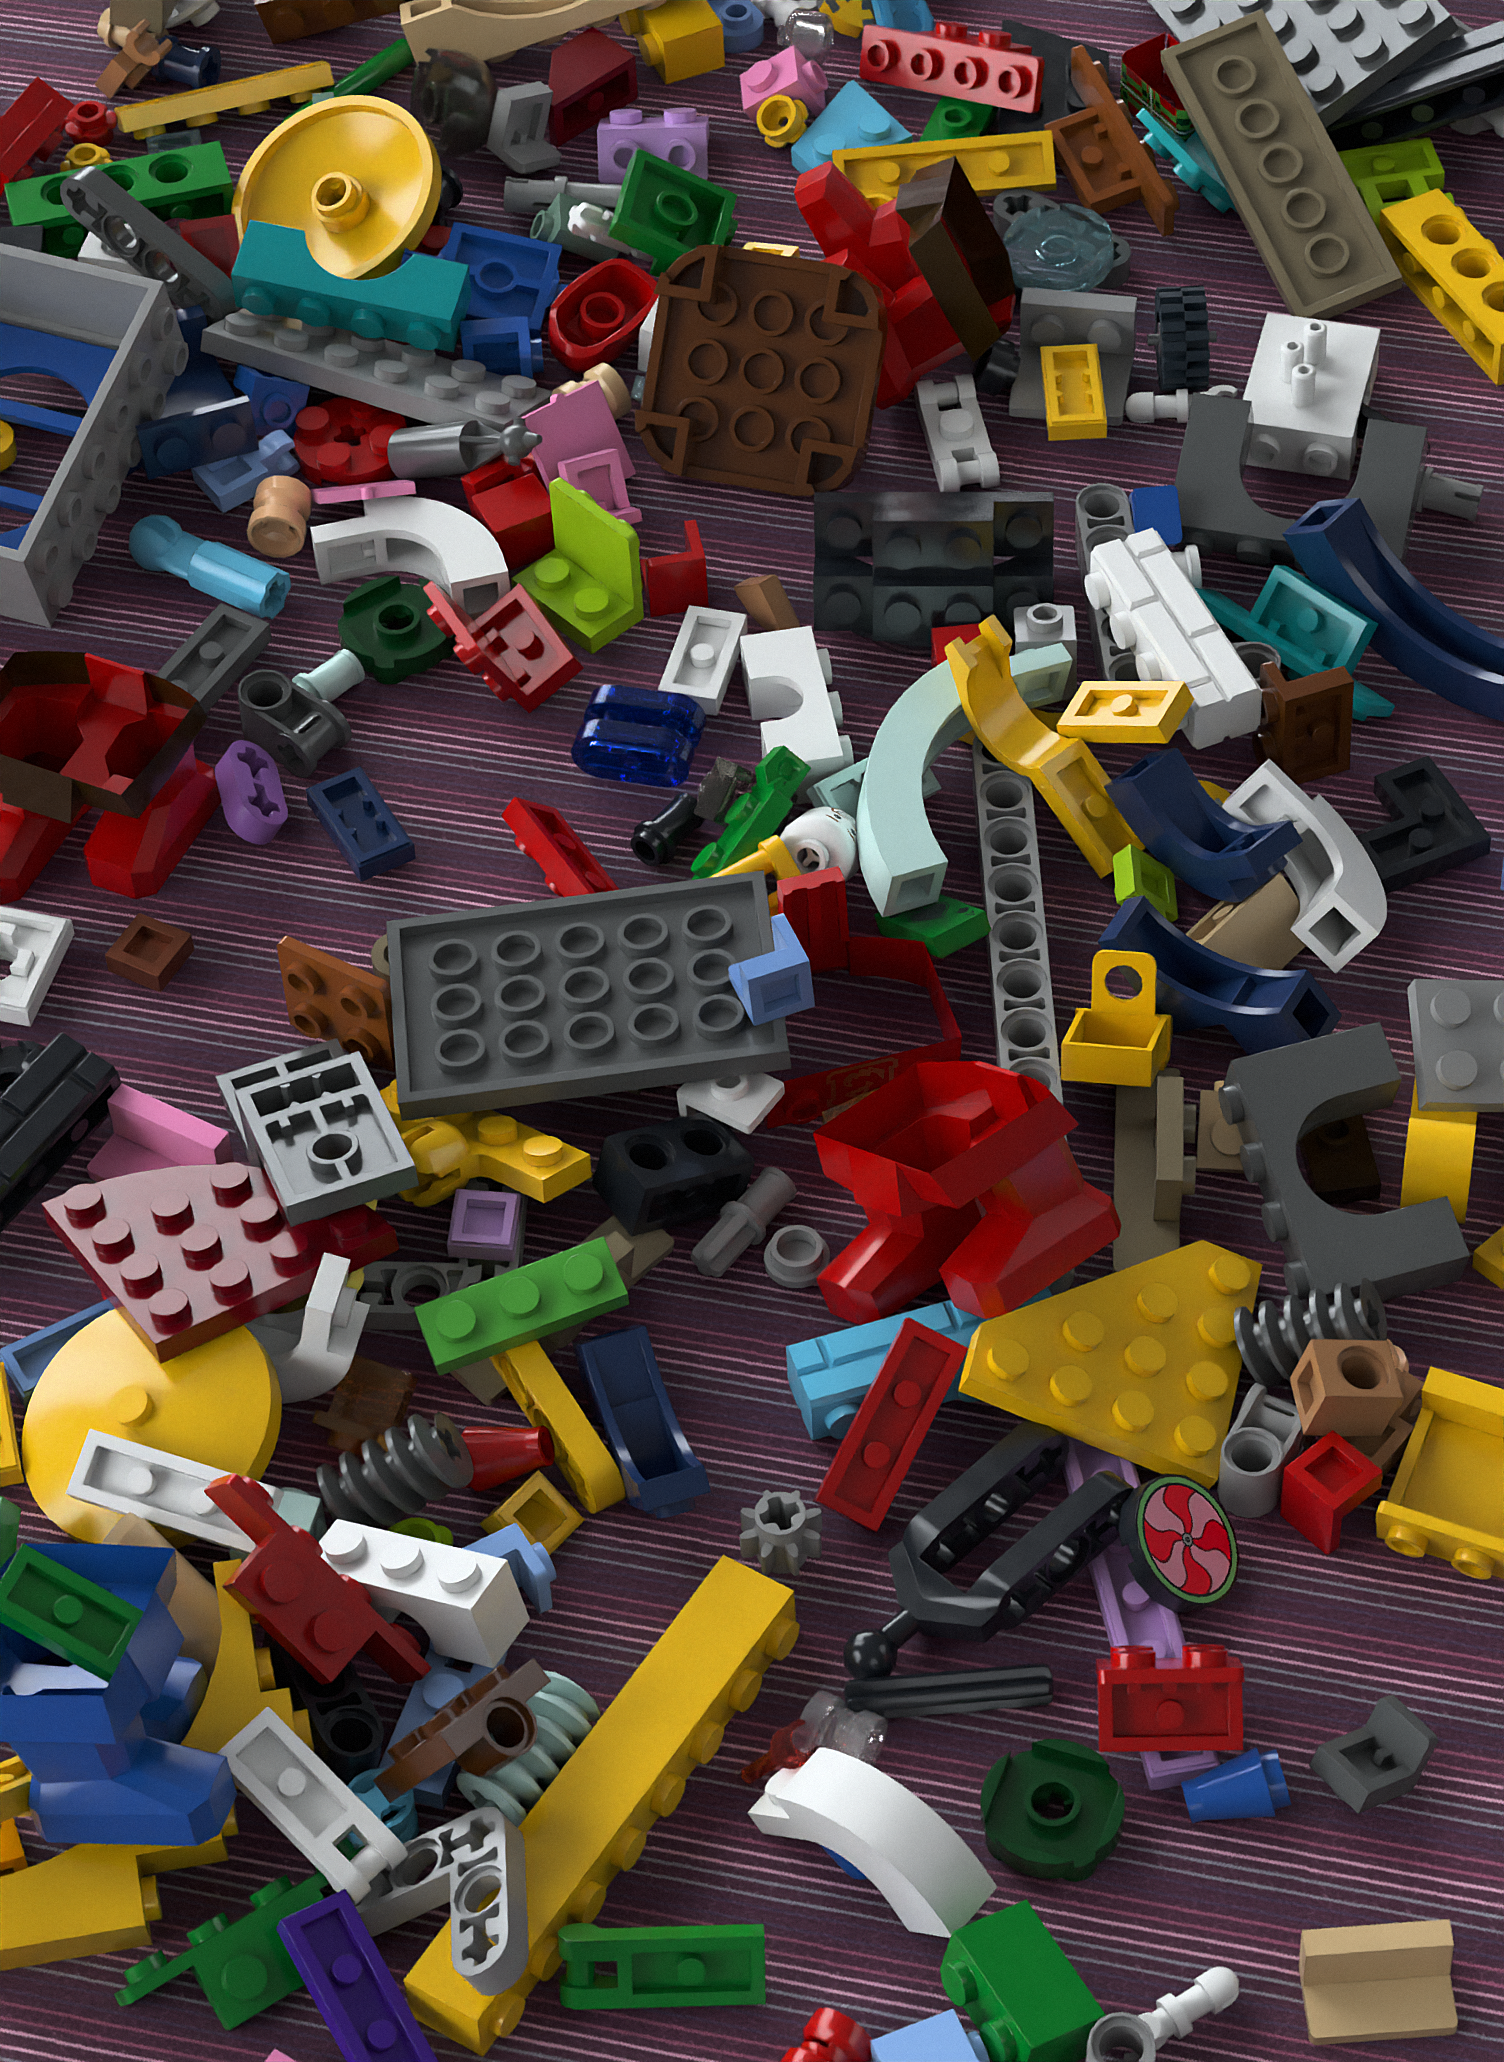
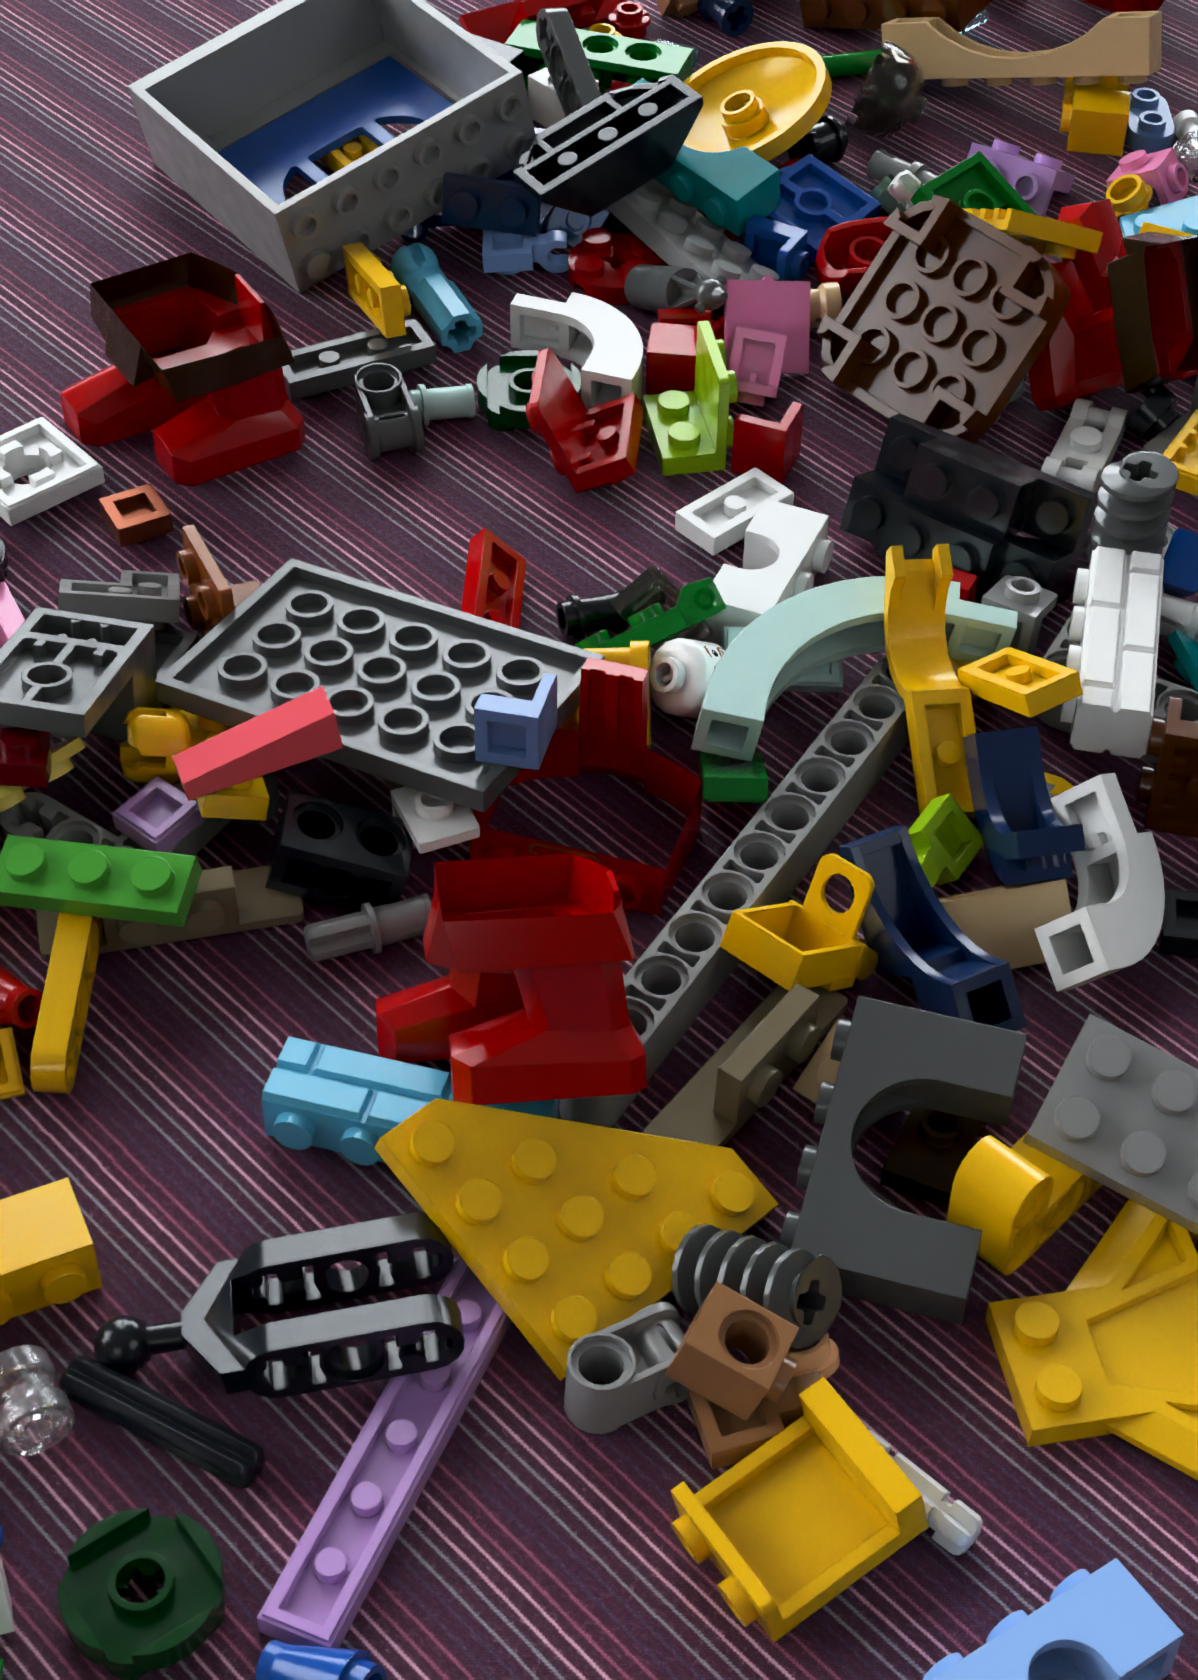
camera: 30 degrees right, 5 degrees down
yellow plate [114,60,334,139] -> none
medium lavender beam [215,740,288,845] -> none
light nougat wheel [247,475,313,558] -> none
dark blue plate [305,766,416,882] -> none
bright pink piece [311,479,416,504] -> none
light grey bracket [486,81,561,174] -> none
dark red slope [548,26,638,148] -> none
clear blue brick [571,685,707,788] -> none
dark blue arch [572,1324,711,1519] -> none
medium nougat tile [733,574,800,632] -> none
light grey gear [739,1490,822,1576] -> none
light grey plate [764,1225,830,1288] -> none
red plate [813,1317,969,1533] -> none
red bracket [1096,1644,1245,1752] -> none
tile [1119,1474,1240,1613] -> none
red panel [1280,1430,1383,1555] -> none
none -> light grey plate [58,570,180,630]
none -> coral piece [172,685,343,801]
none -> yellow plate [342,242,411,339]
none -> black wedge [513,74,704,217]
none -> yellow wing [962,208,1103,260]
none -> dark grey piece [1086,451,1179,563]

